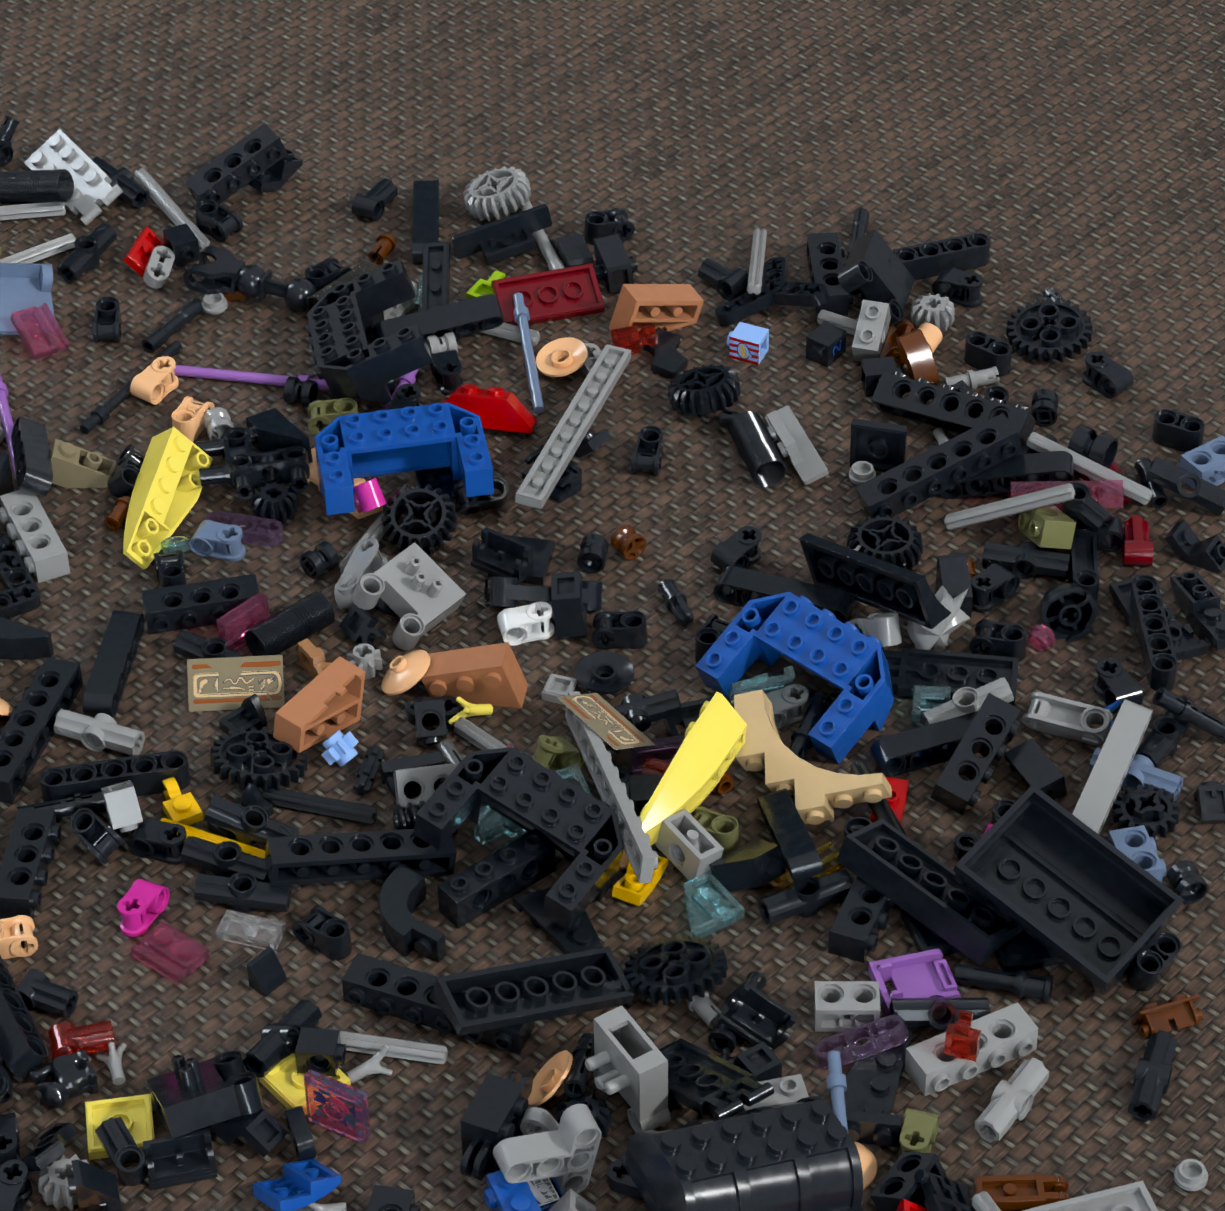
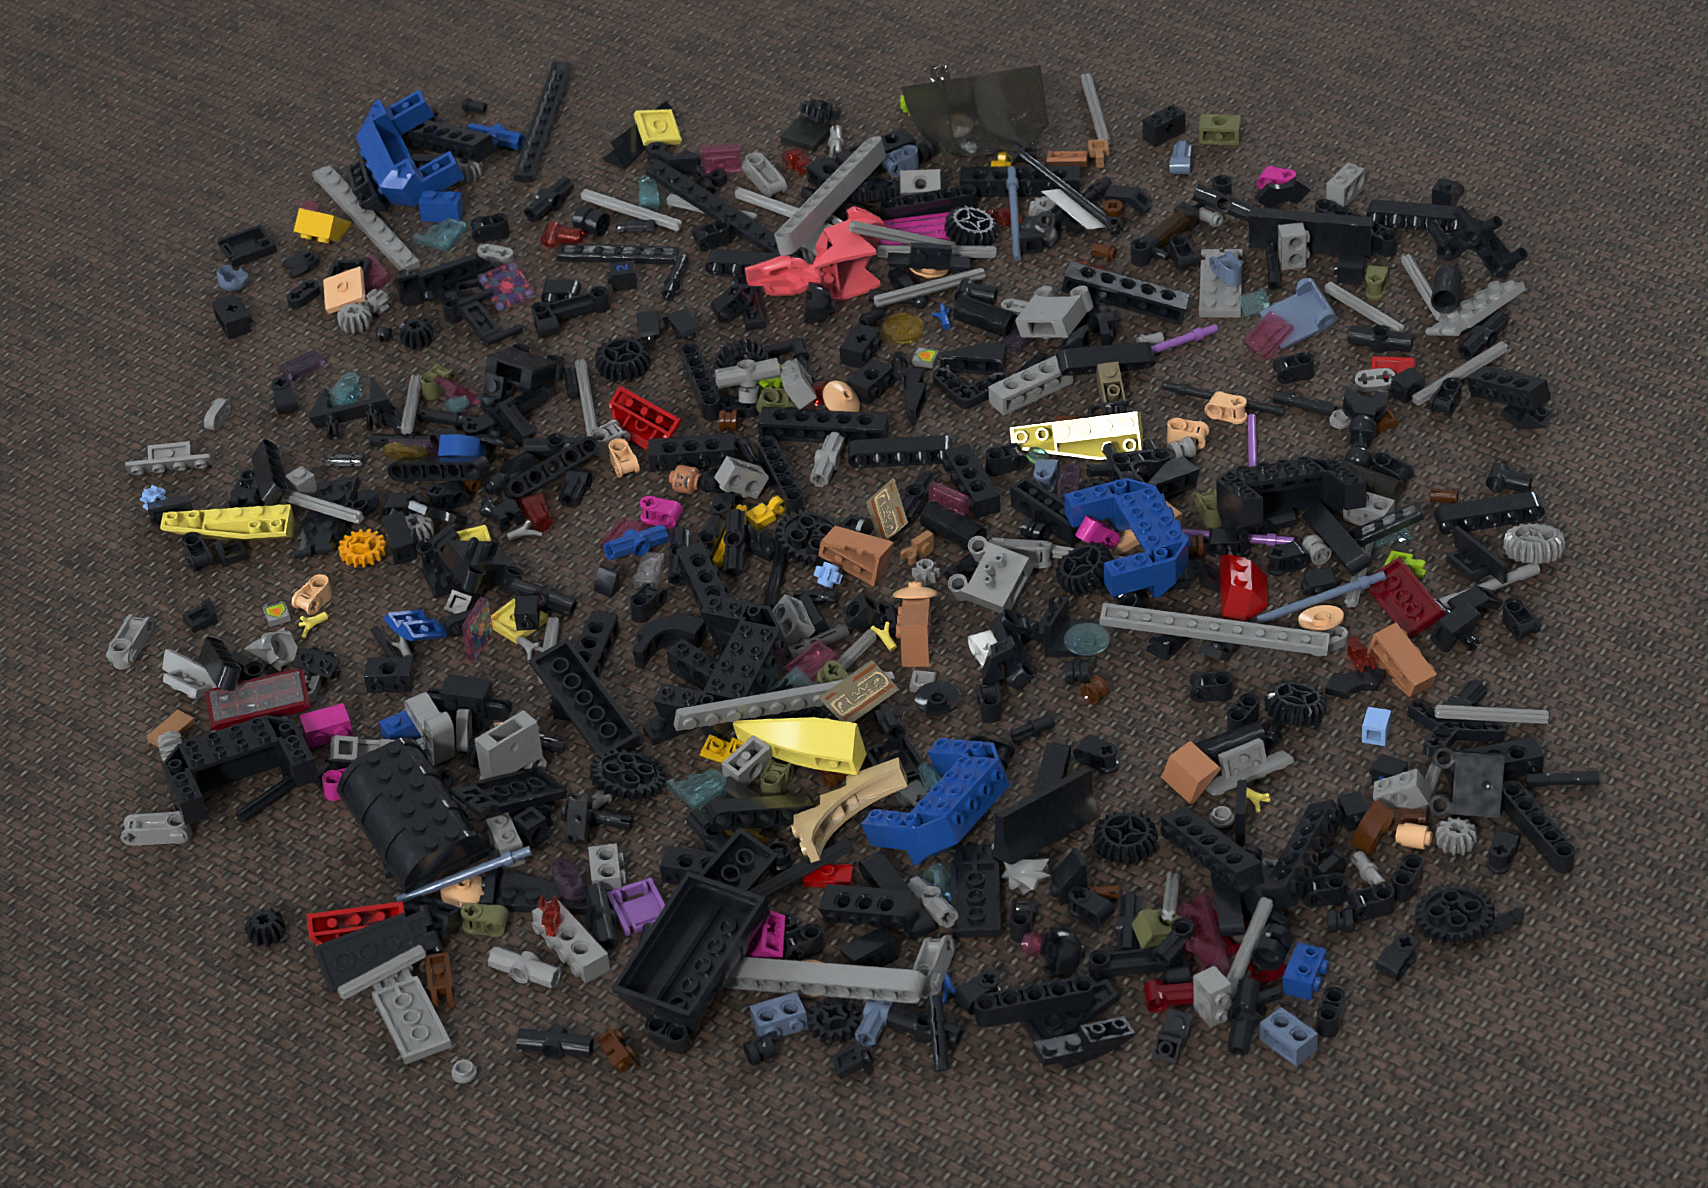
camera: 85 degrees right, 0 degrees up
none -> blue piece [604,524,669,561]
none -> nougat head [669,465,702,495]
none -> black brick [1010,476,1081,546]
none -> clear light blue dish [1064,623,1110,656]
none -> nougat slope [1161,741,1221,805]
none -> light grey brick [1193,966,1231,1028]
none -> black beam [1227,693,1259,731]
none -> light yellow bar [1247,788,1270,813]
none -> blue brick [1283,942,1330,1001]
none -> black brick [1301,567,1336,600]
none -> black piece [1346,883,1395,922]

